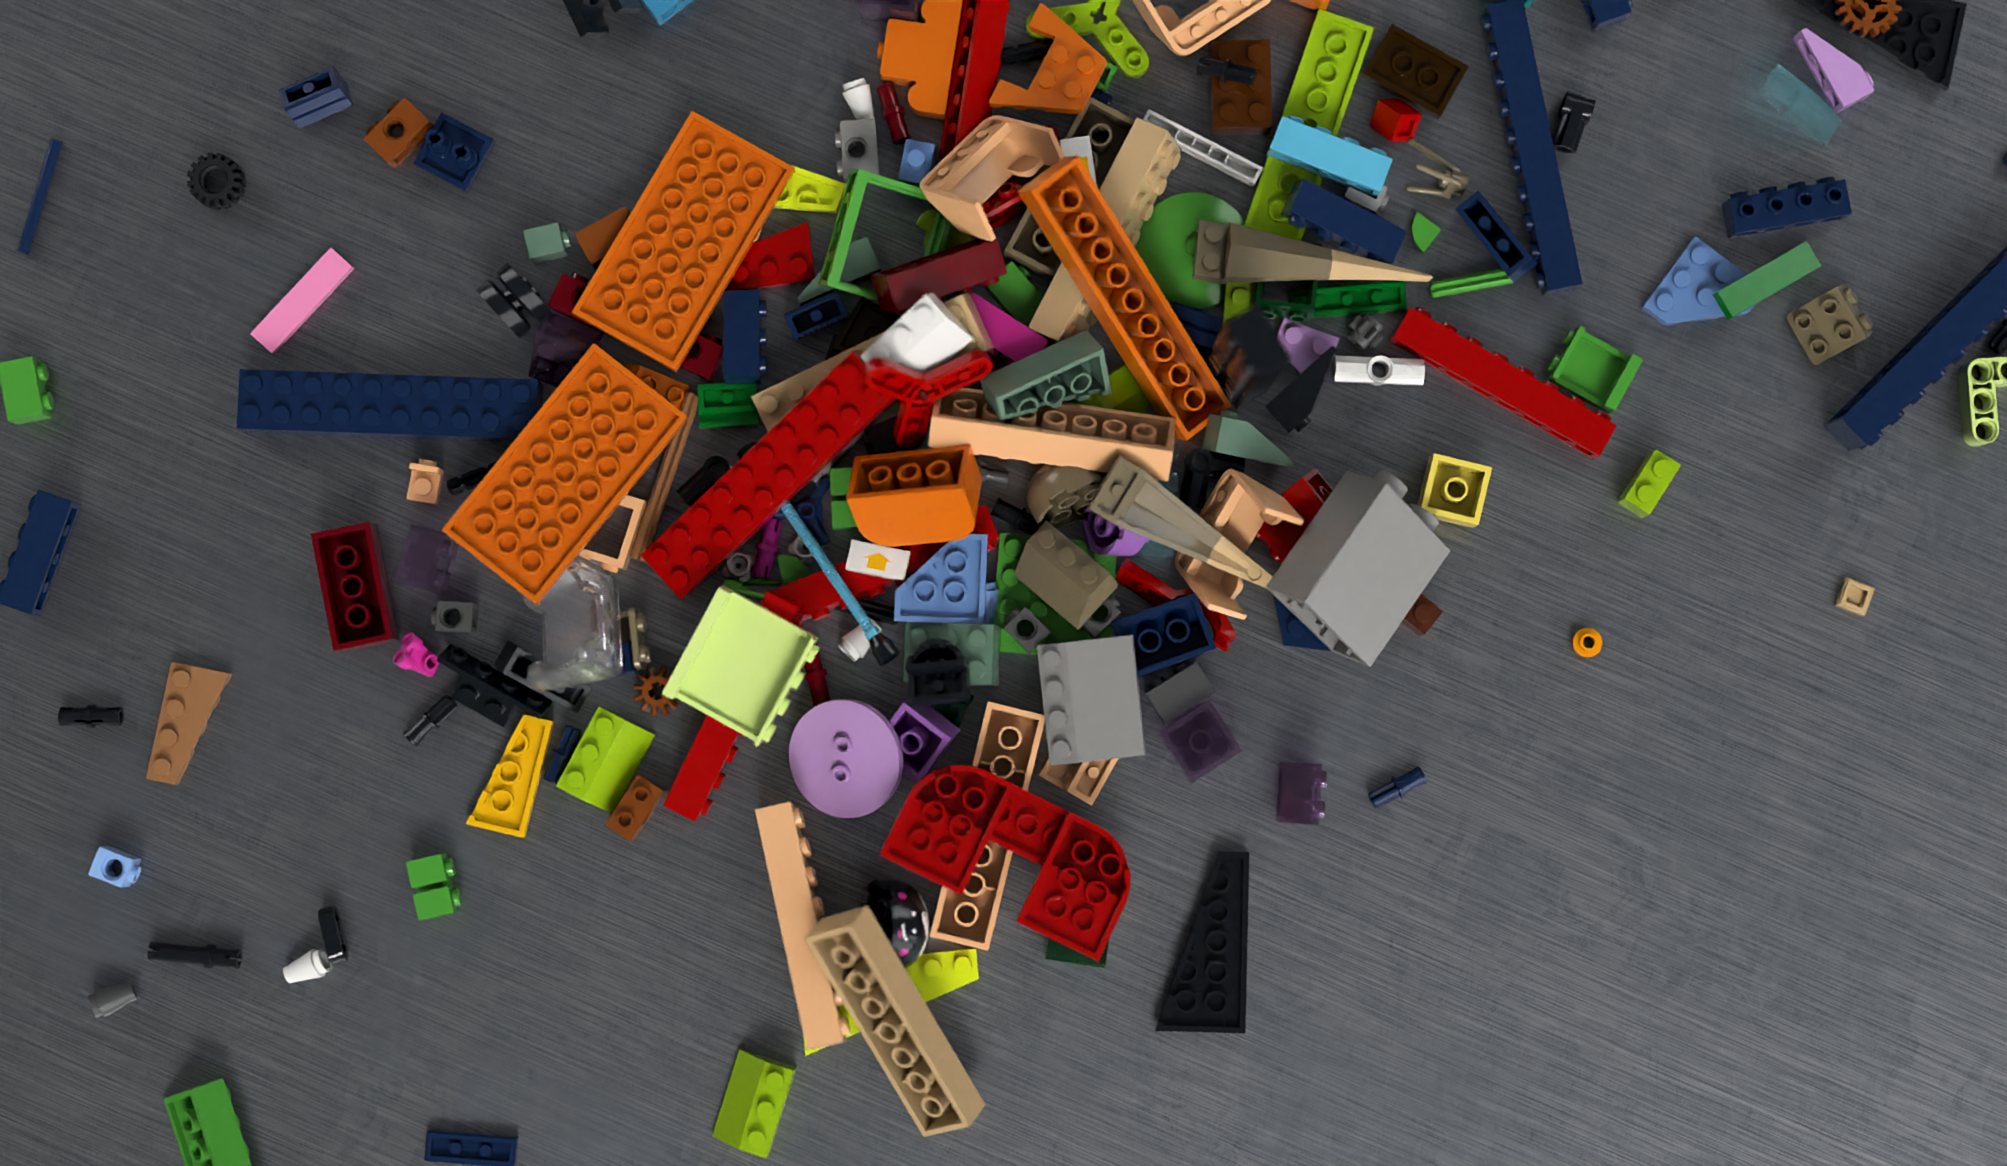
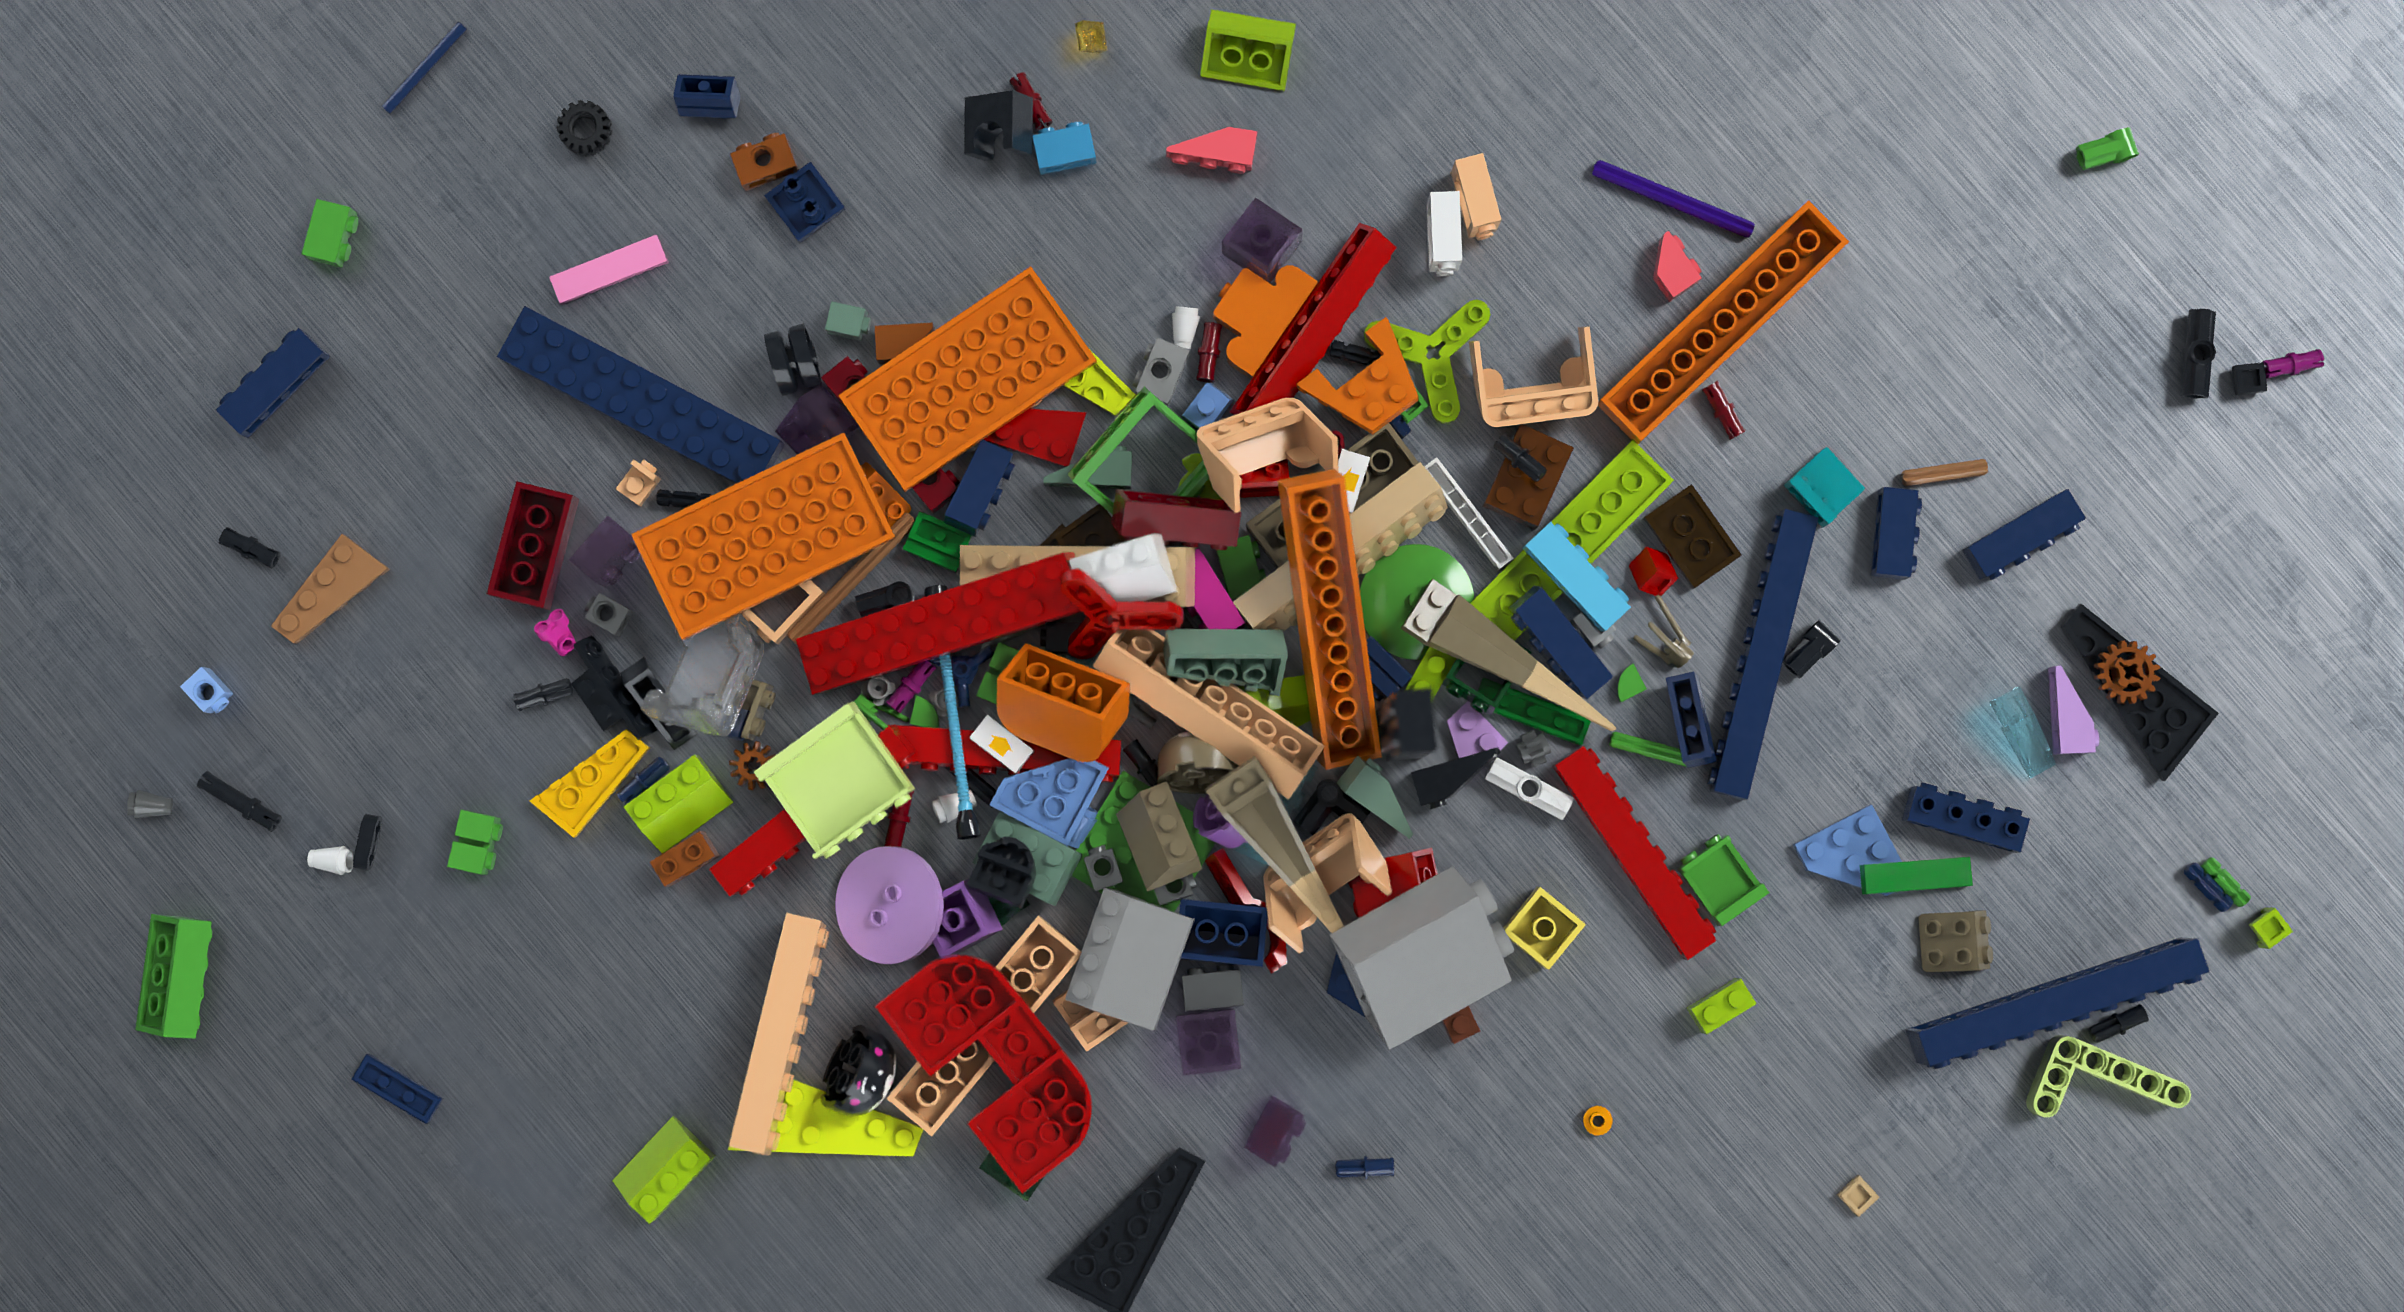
camera: 30 degrees right, 0 degrees up
dark blue brick [783,290,849,340] -> none
tan brick [805,905,985,1137] -> none

